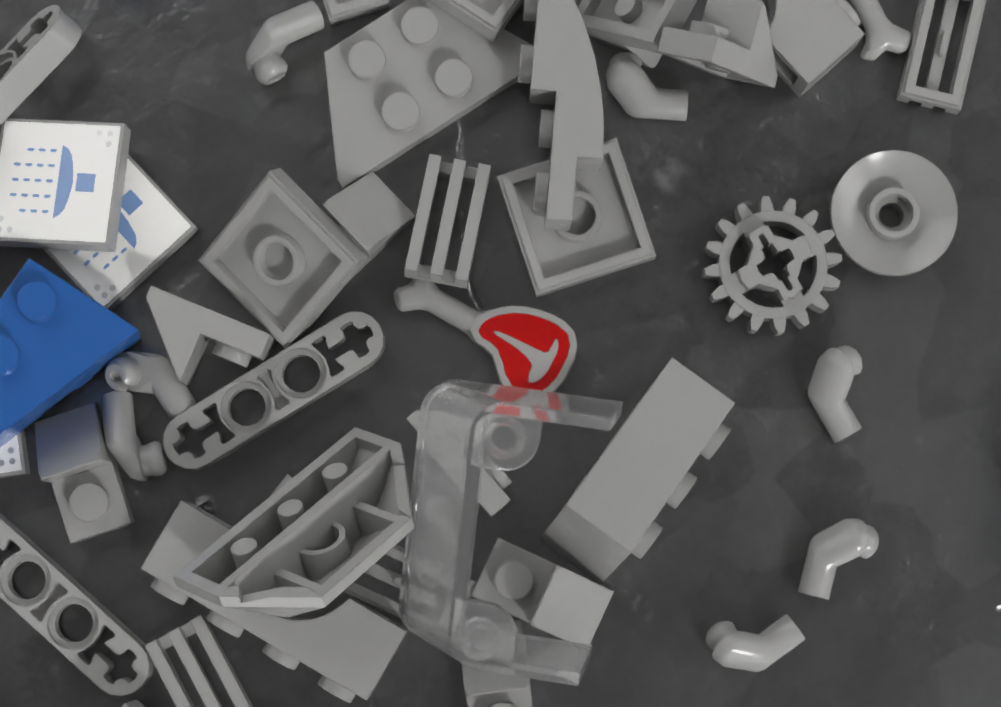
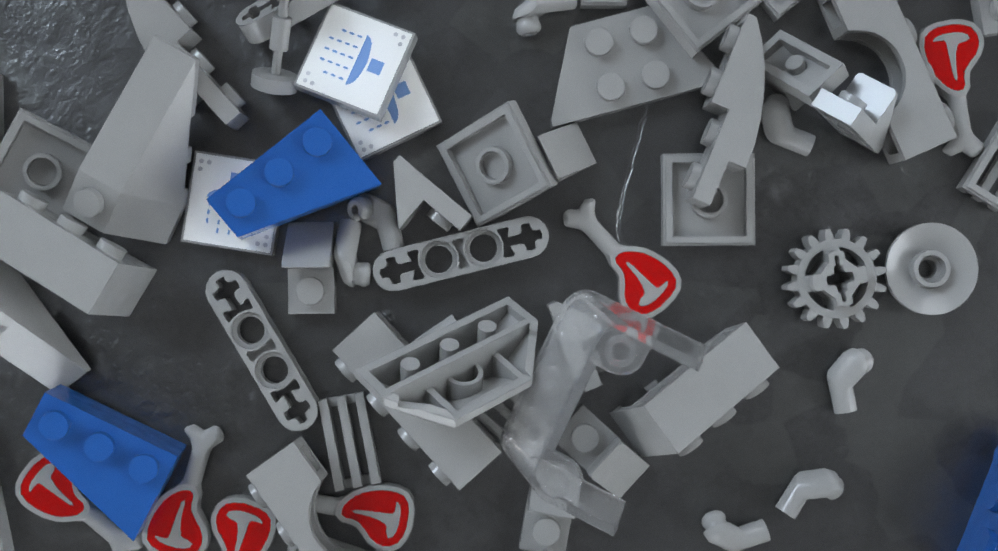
camera: 20 degrees right, 5 degrees up
light grey tile [404,154,491,289] -> none

